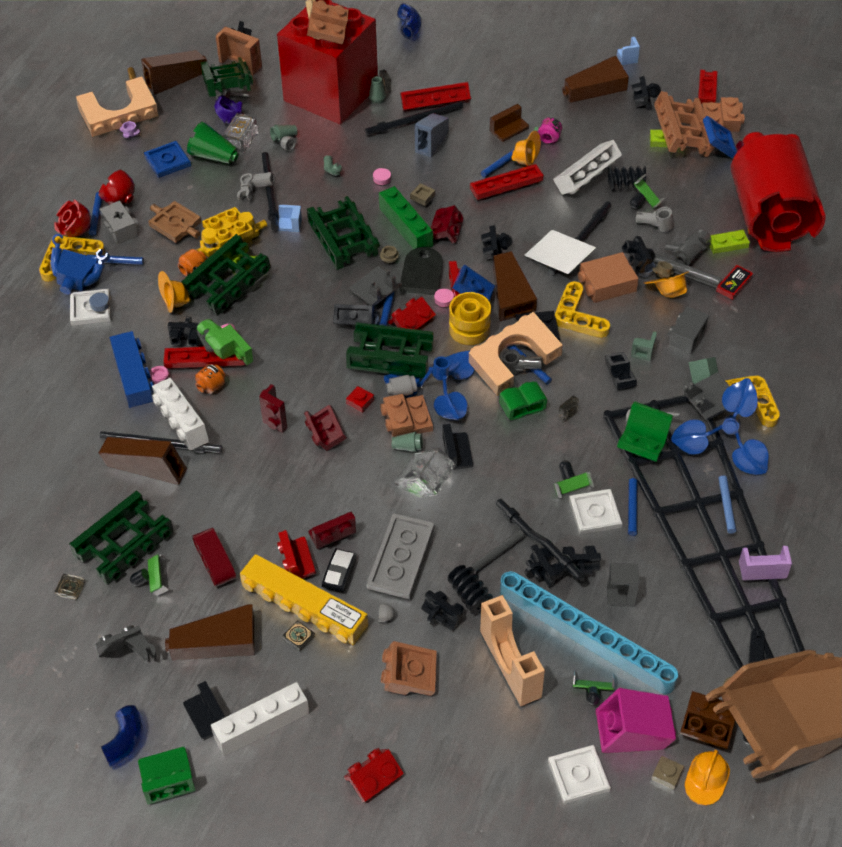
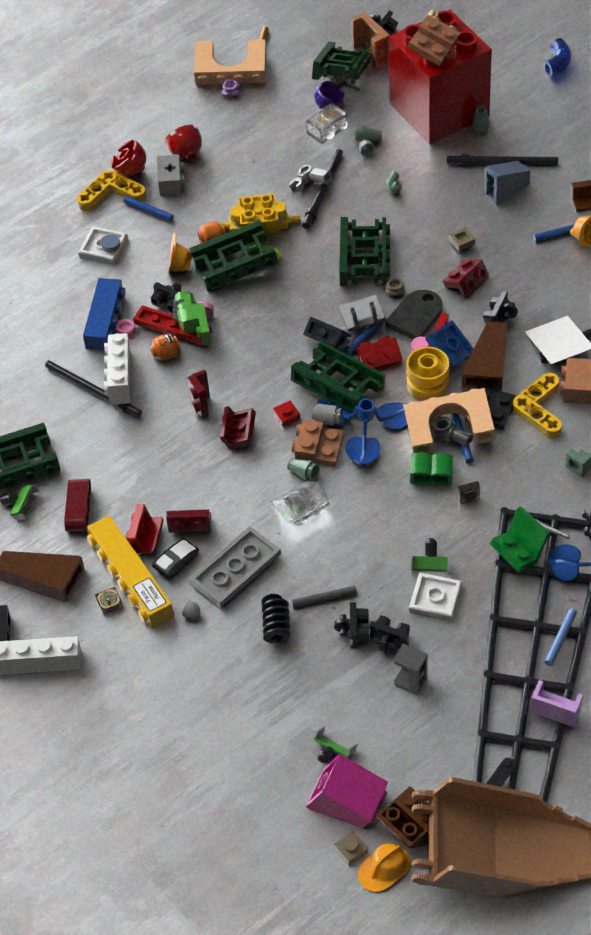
camera: 30 degrees right, 0 degrees up
blue torso [50,234,110,295] -> none
blue bar [89,192,102,236] -> none
reddish brown slope [98,437,187,485] -> none
reddish brown slope [141,50,207,96] -> none
blue tile [144,141,191,178] -> none
medium nougat plate [148,201,202,243] -> none
green cone [187,121,239,164] -> none
light blue panel [278,205,302,232] -> none
red bracket [344,748,404,802] -> none
bright pink tile [373,168,391,185] -> none
clear smoke tile [379,69,392,94] -> none
green brick [379,186,433,249] -> none
nougat plate [381,641,437,696] -> none
red plate [400,82,471,110] -> none
black hips [421,590,464,631] -> none
black panel [442,424,473,470] -> none
red plate [470,164,544,200] -> none
light nougat arch [480,595,545,706] -> none
black bar [496,499,584,581] -> none
medium azure beam [500,571,678,694] -> none
white tile [548,745,611,804] -> none
black slope [605,352,637,390] -> none
blue bar [628,478,637,536] -> none

